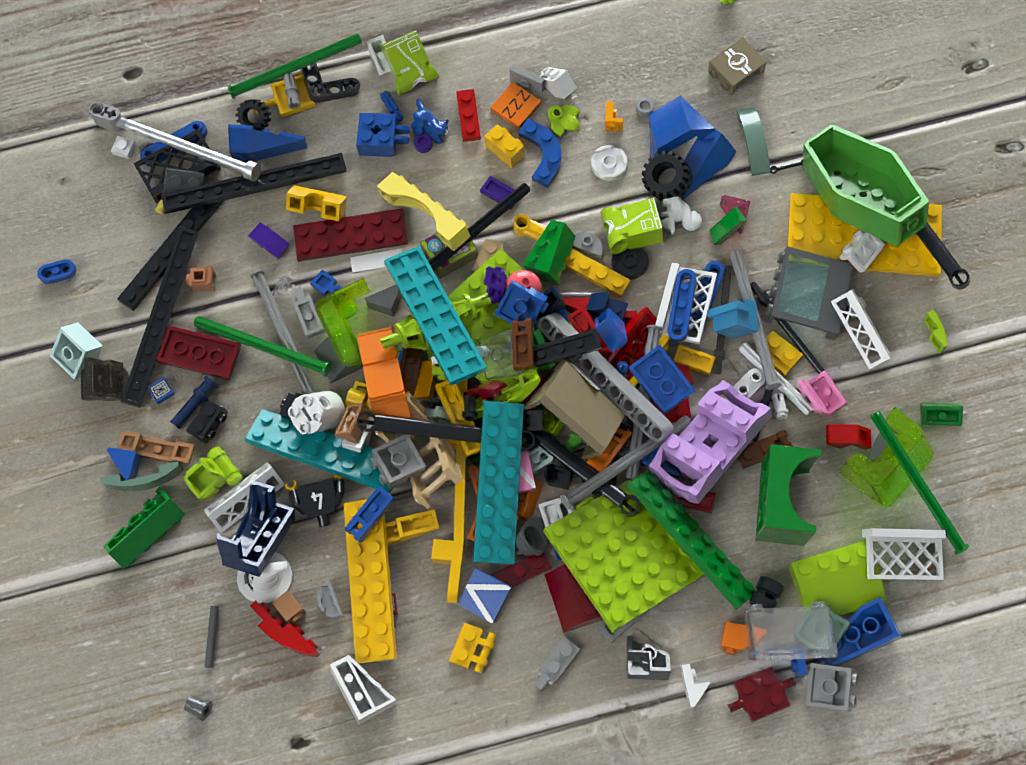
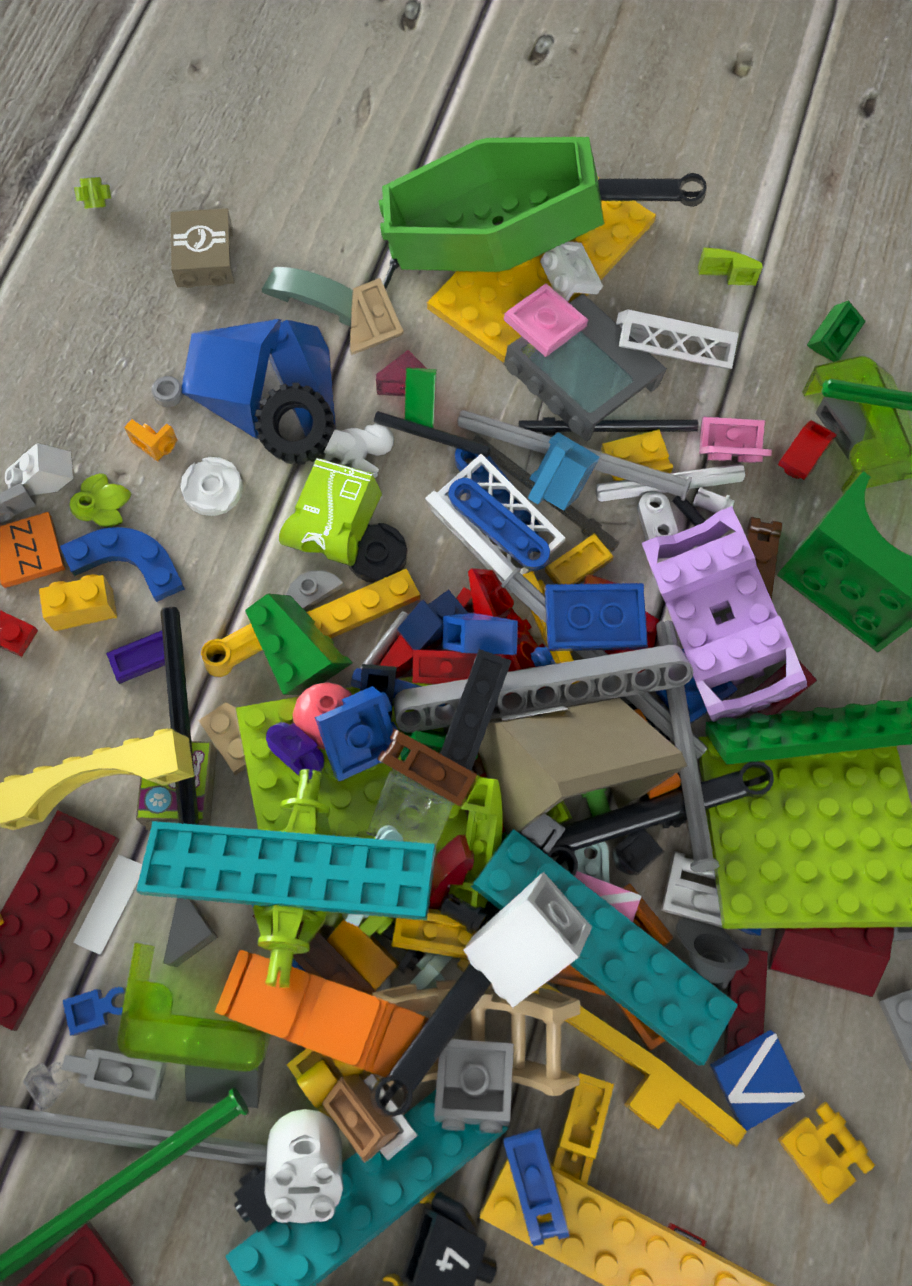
camera: 65 degrees left, 0 degrees up
none -> tan wing [350,278,404,355]
none -> black bar [374,411,491,457]
none -> white slope [463,872,592,1007]
none -> bright pink tile [503,283,588,357]

